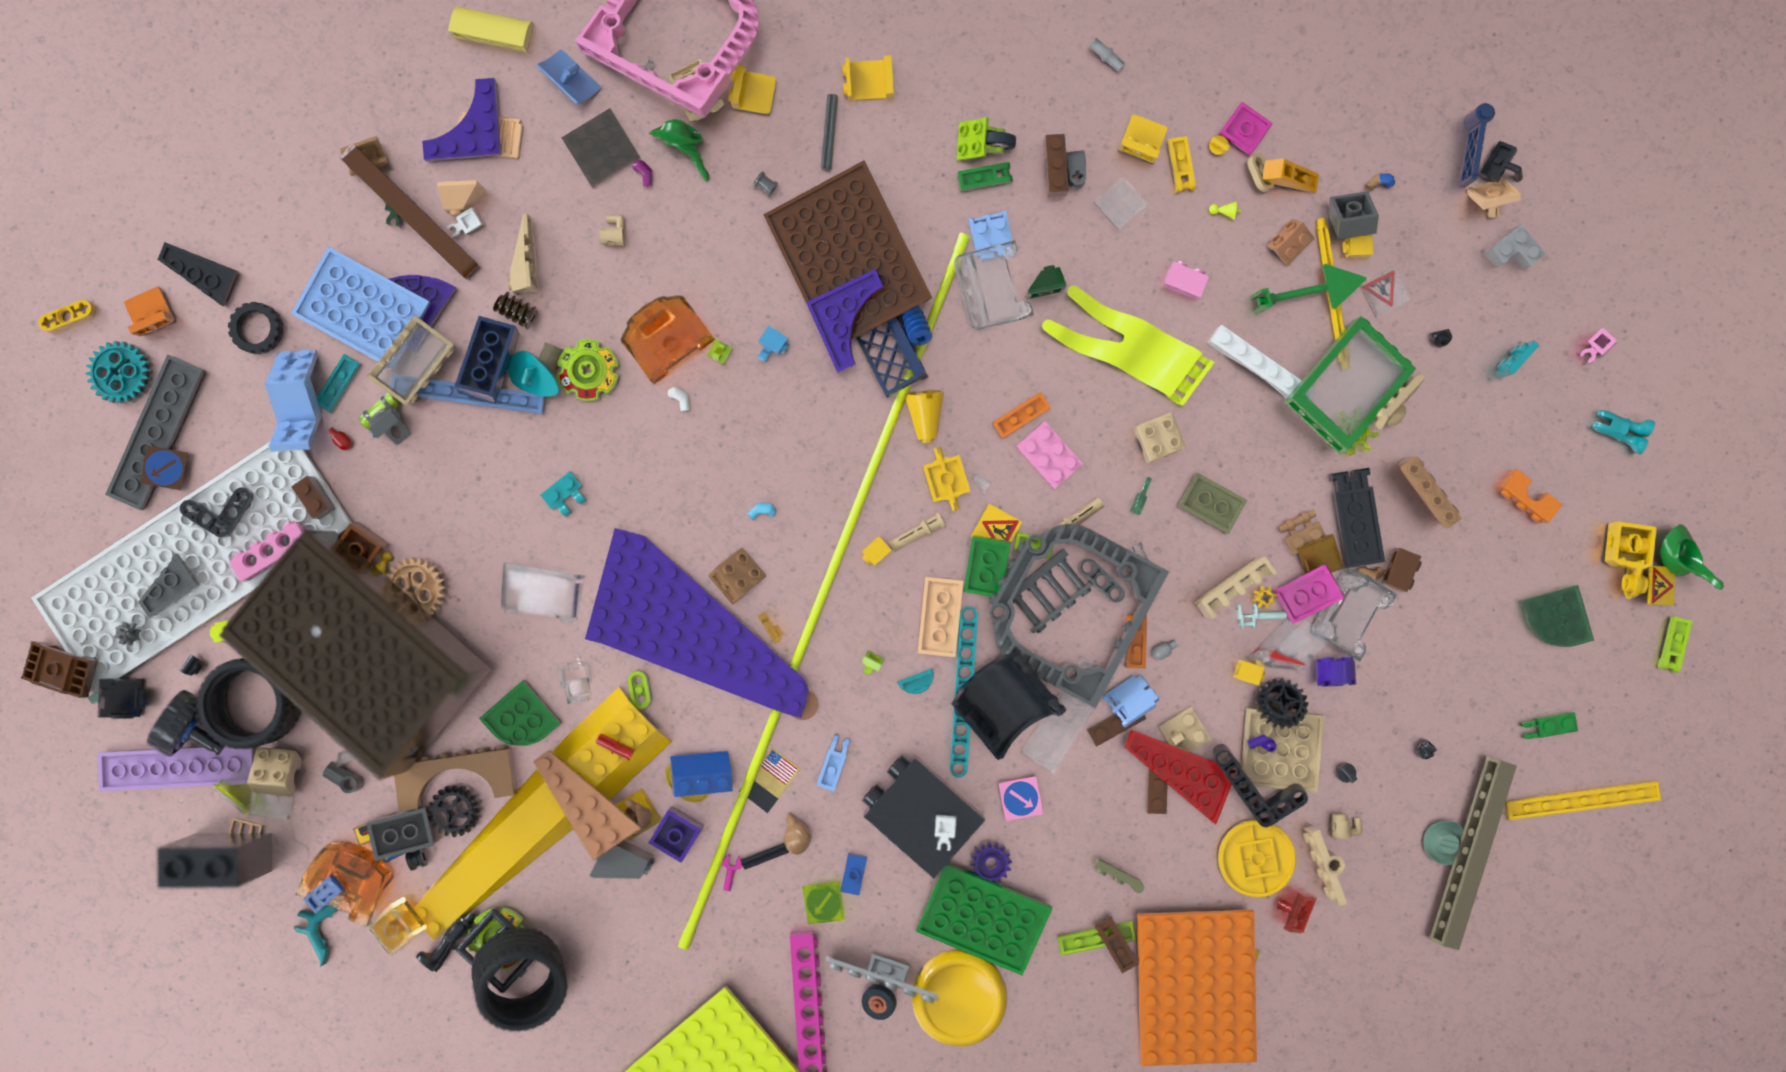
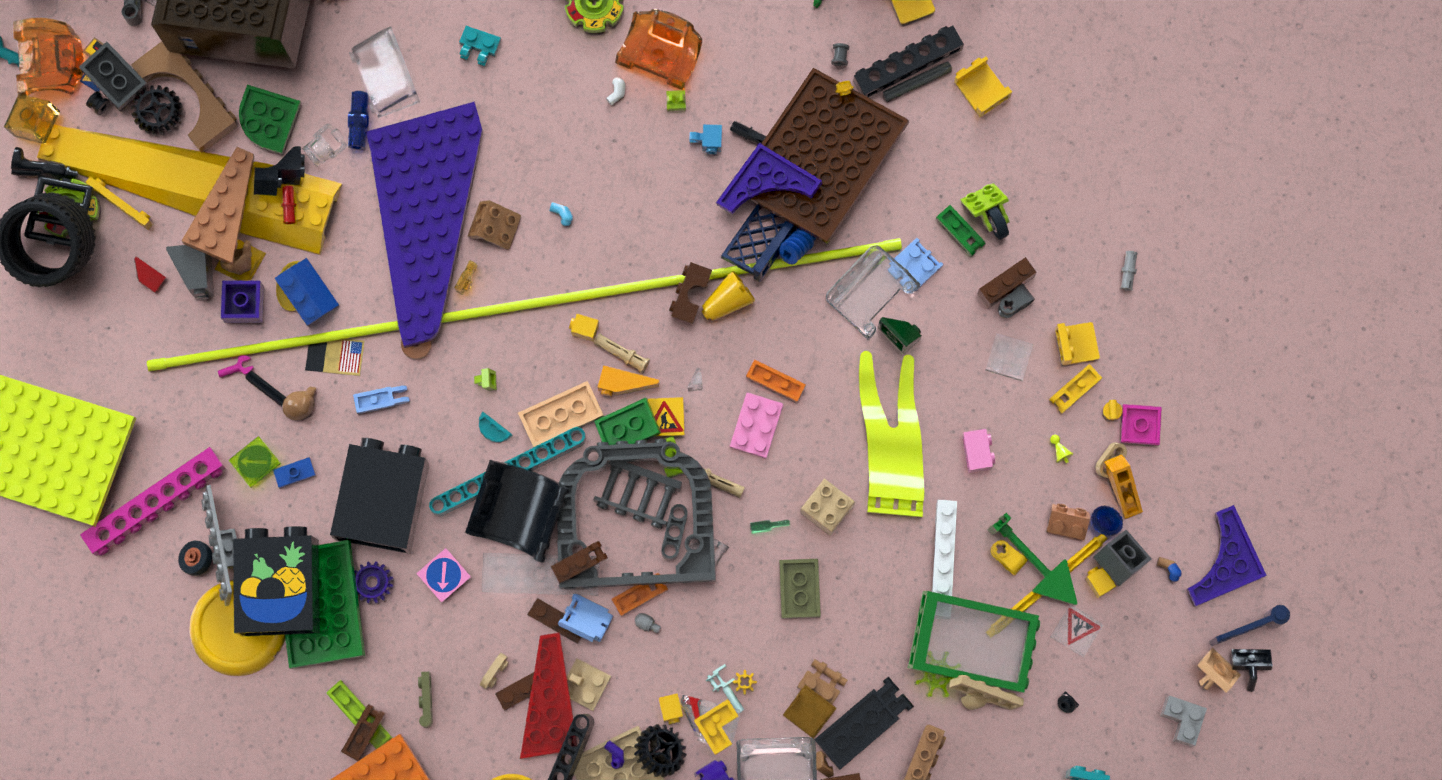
camera: 60 degrees right, 10 degrees down
plate [303,874,345,914] -> none
lime plate [628,671,651,709] -> none
yellow plate [923,447,971,511] -> none
white plate [935,815,956,851] -> none
tan window [1194,556,1277,619] -> none
dark pink plate [1274,563,1345,624] -> none
none -> yellow plate [85,177,153,230]
none -> red slope [134,257,166,293]
none -> brick [233,526,320,637]
none -> black arch [254,146,305,196]
none -> clear blue piece [348,91,369,150]
none -> tan plate [479,653,509,689]
none -> reddish brown plate [551,541,608,584]
none -> light orange slope [597,365,660,397]
none -> reddish brown arch [669,262,712,324]
none -> yellow plate [694,699,739,755]
none -> black axle [730,121,766,144]
none -> yellow plate [835,81,854,96]
none -> black brick [853,25,964,98]
none -> yellow piece [990,540,1028,575]
none -> clear blue hat [1091,505,1123,536]
none -> dark purple plate [1187,505,1267,607]

